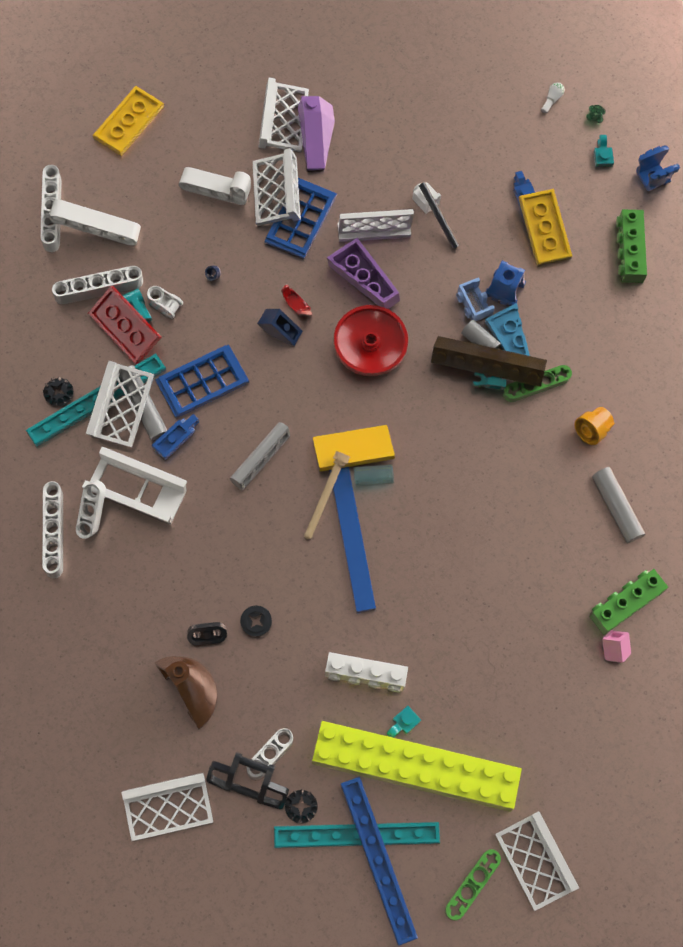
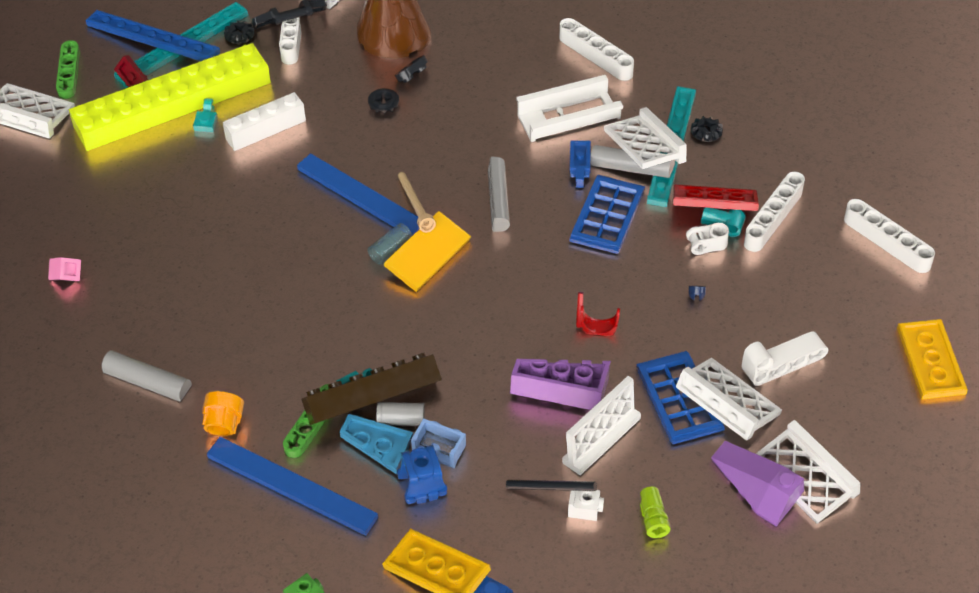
camera: 145 degrees right, 20 degrees down
white beam [49,200,141,245] -> none
white beam [76,481,106,539] -> none
dark blue slope [257,309,303,346] -> none
red dish [334,305,408,376] -> none
bright green brick [589,569,669,635] -> none
none -> dark red plate [114,55,148,87]
none -> blue tile [207,437,379,536]
none -> lime axle [640,486,670,538]

